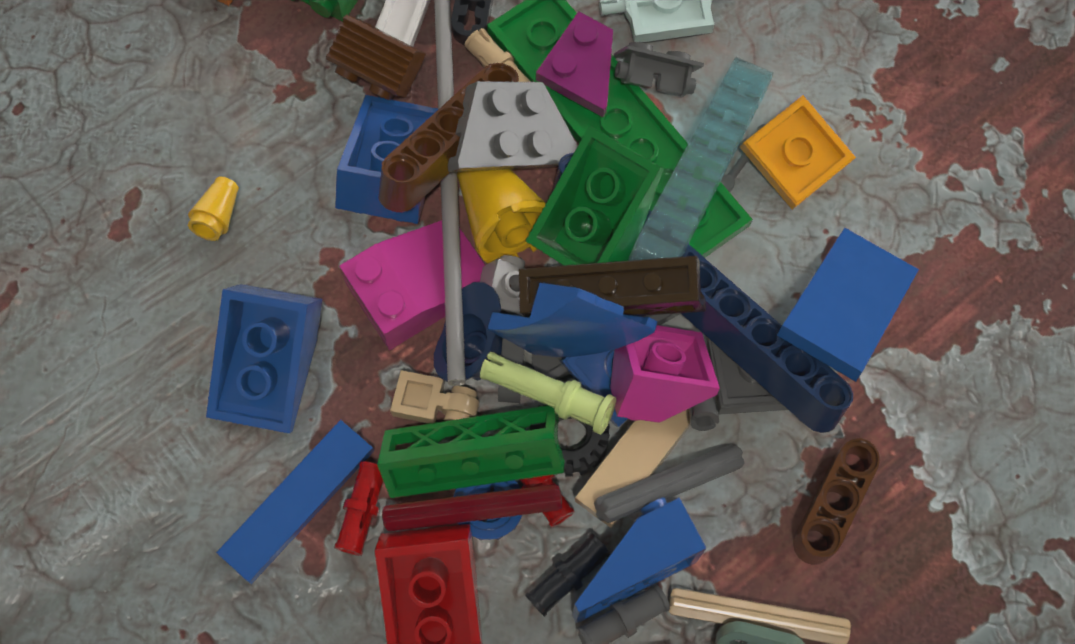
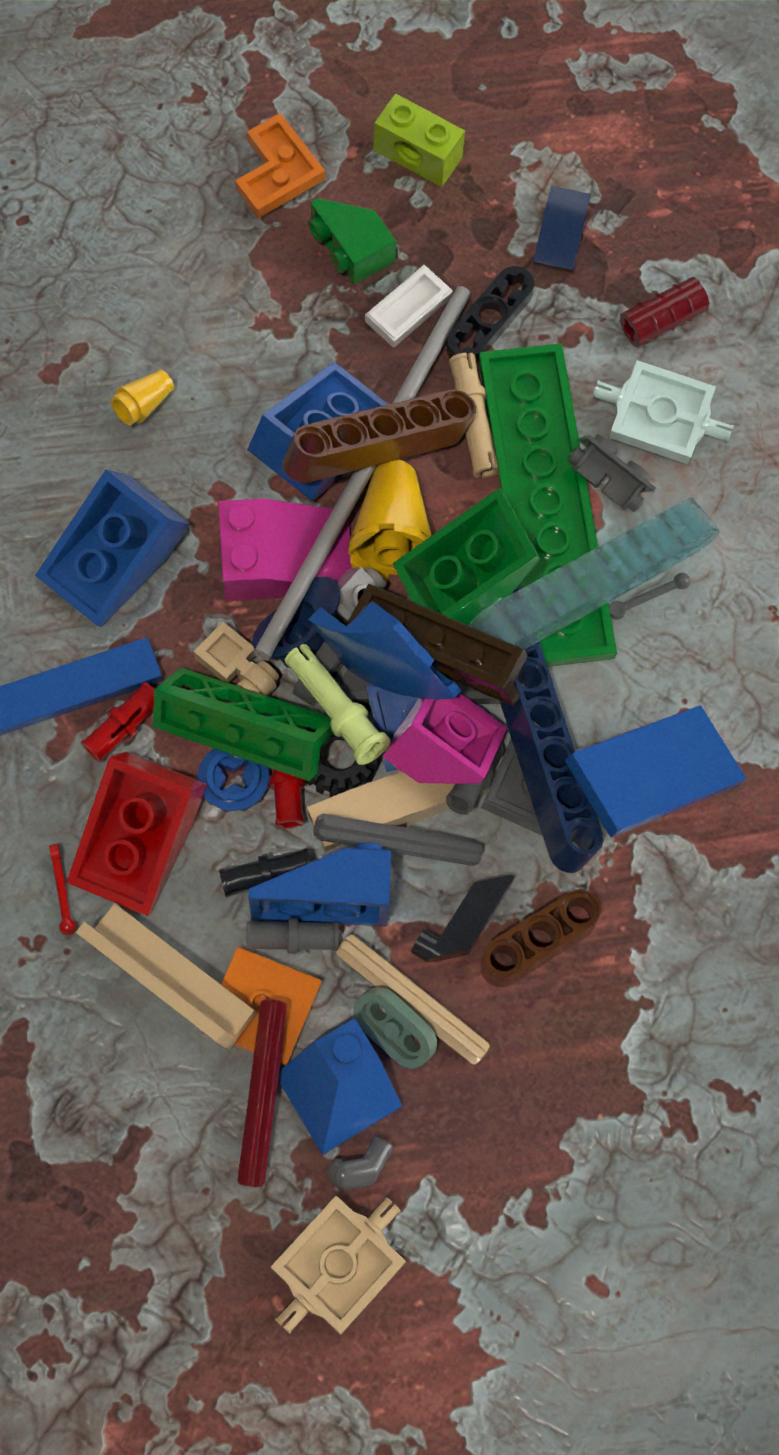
camera: 25 degrees right, 0 degrees up
reddish brown brick [326,14,426,100] -> none
dark red axle [382,484,562,531] -> none
wing [448,81,578,172] -> none
magenta wing [536,11,613,117] -> none
light orange tile [740,95,856,210] -> none
none -> black piece [411,875,515,962]

